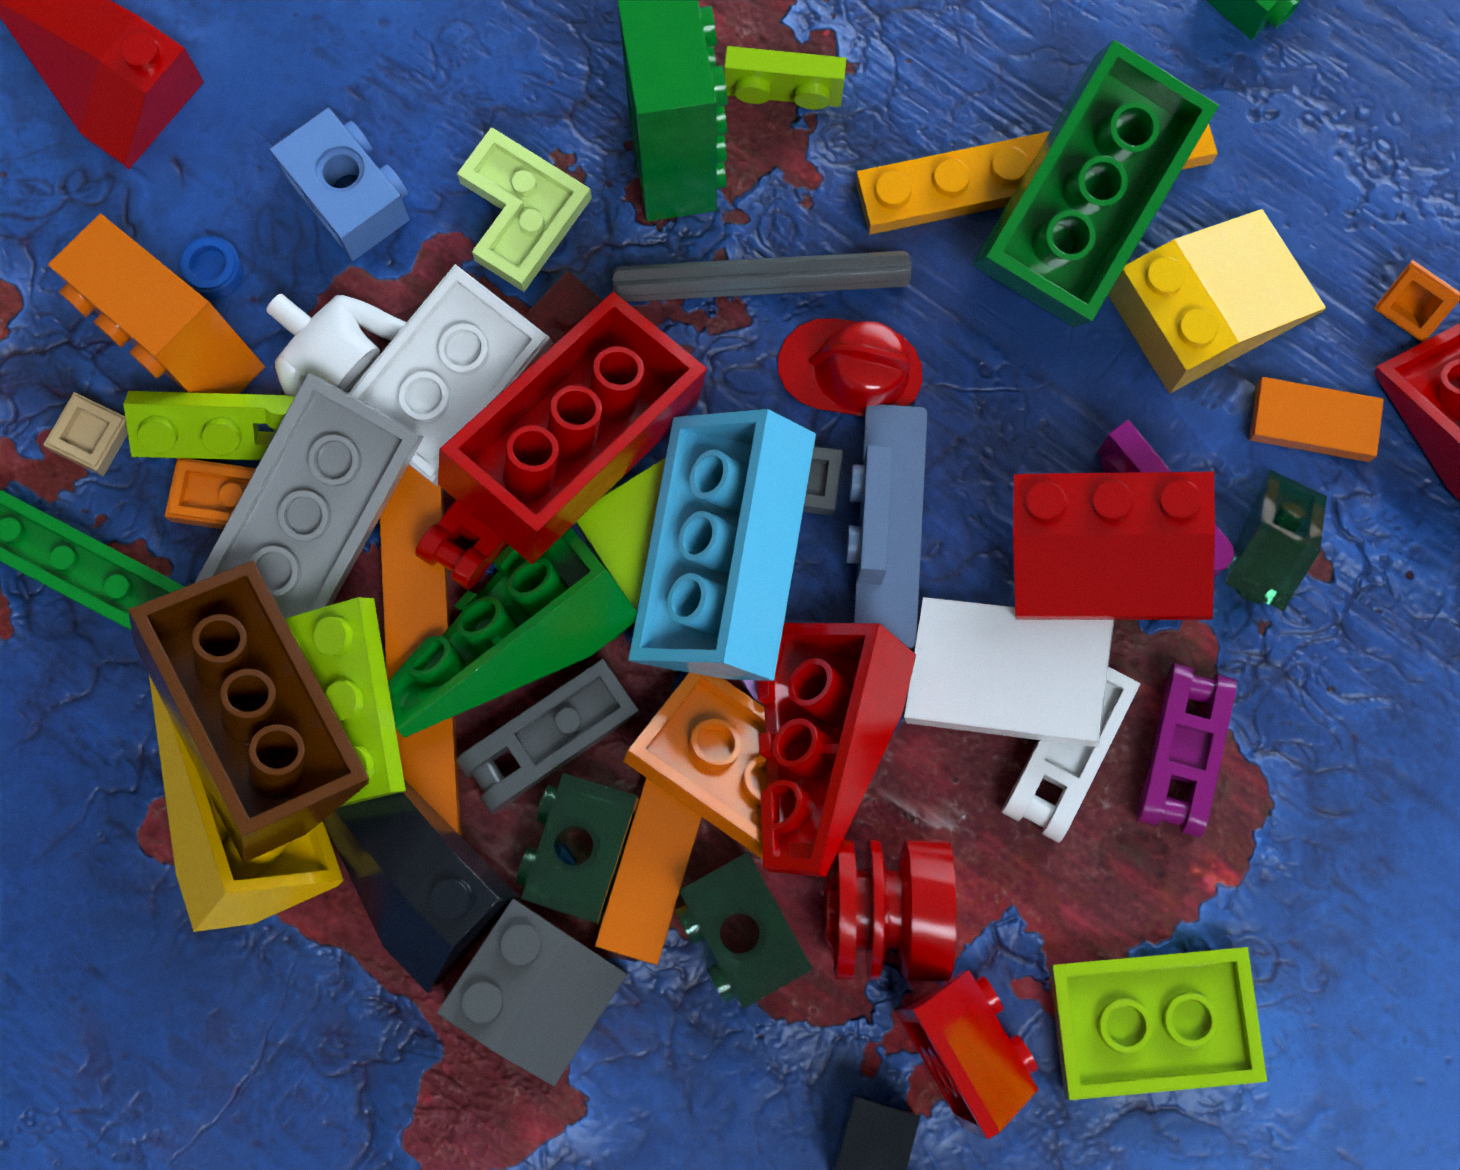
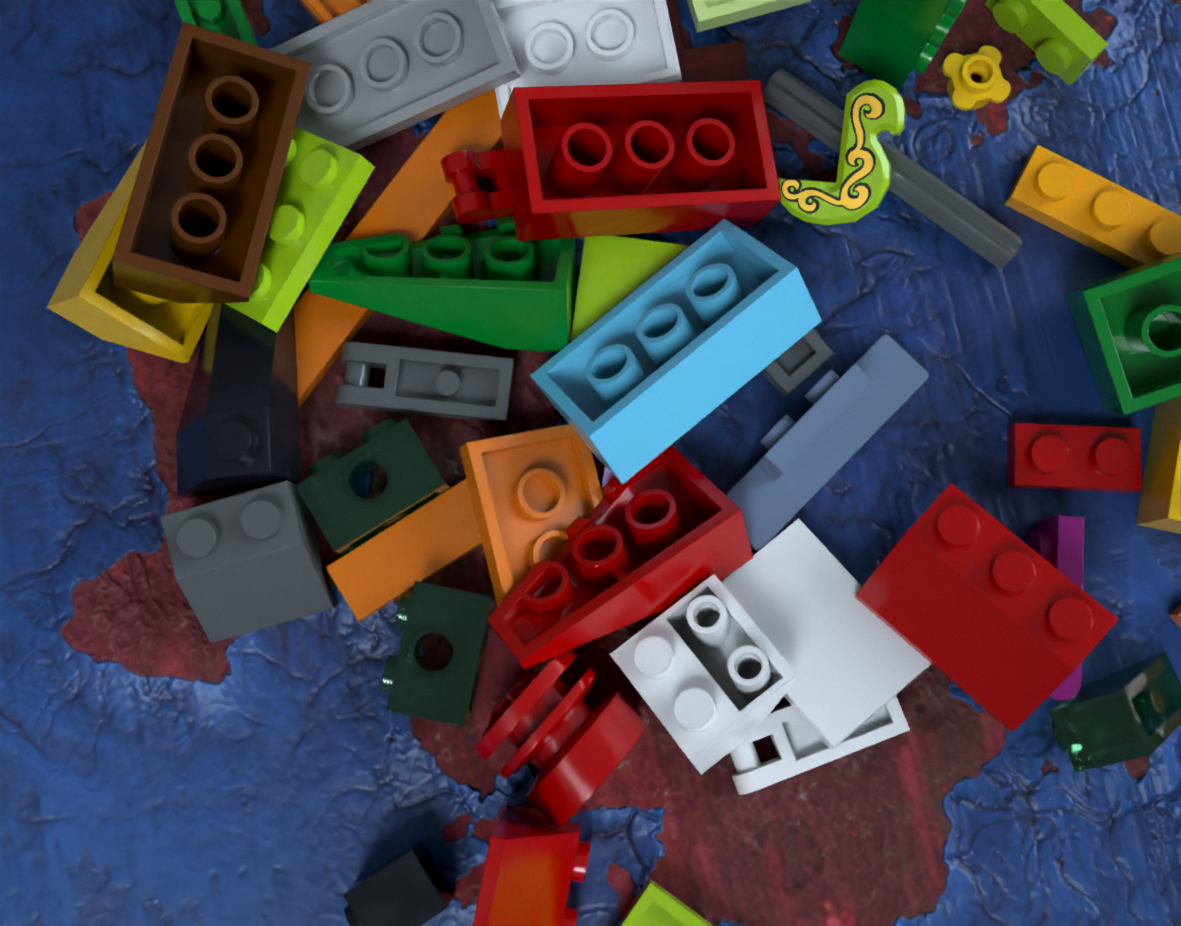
camera: 45 degrees right, 5 degrees up
red piece [778,318,922,418] -> none
magenta plate [1136,663,1237,838] -> none
none -> white slope [610,574,799,775]
none -> lime animal [777,79,906,225]
none -> yellow plate [942,45,1011,111]
none -> red plate [1007,423,1141,493]

